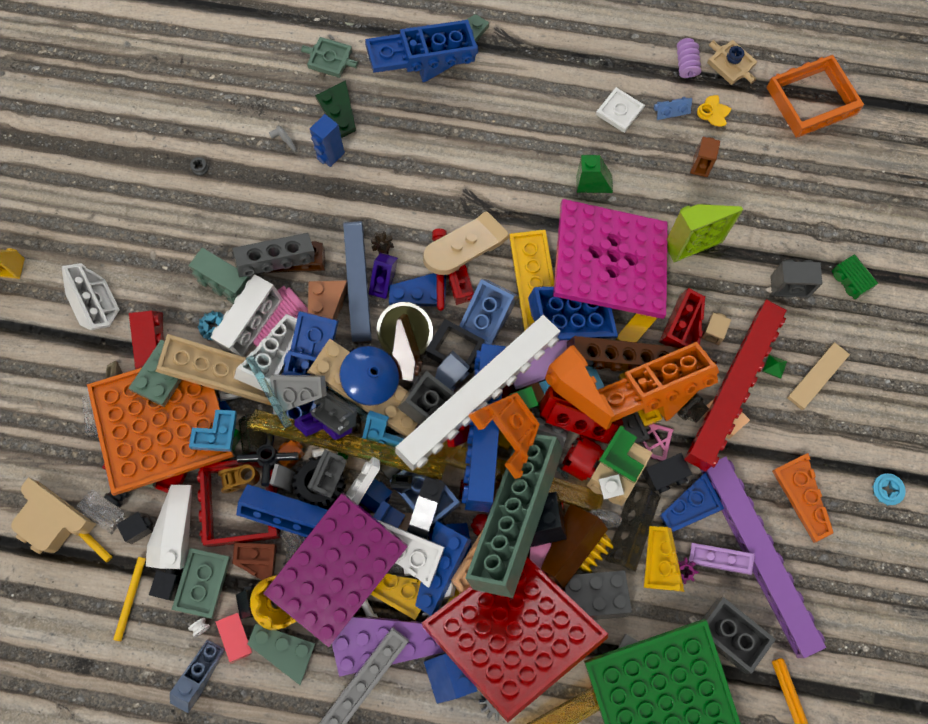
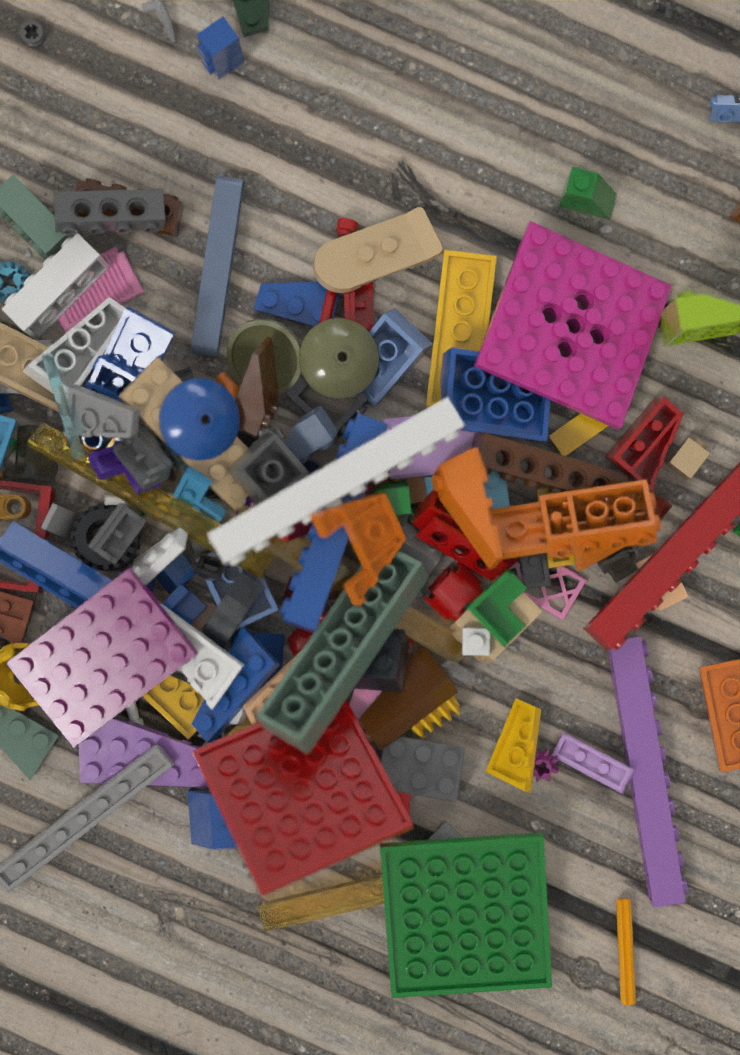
camera: 15 degrees right, 15 degrees up
black bar [237,429,299,487] -> none
orange brick [278,439,305,469] -> none
nougat wedge [308,281,348,320] -> none
dark purple slope [369,253,398,299] -> none
dark brown gear [371,231,394,254] -> none
white plate [596,87,645,133] -> none
clear smoke fence [606,486,661,572] -> none
black brick [642,452,692,494] -> none
blue wing [660,472,724,532] -> none
dark grey brick [702,597,776,674] -> none
none -> olive dish [299,318,379,399]

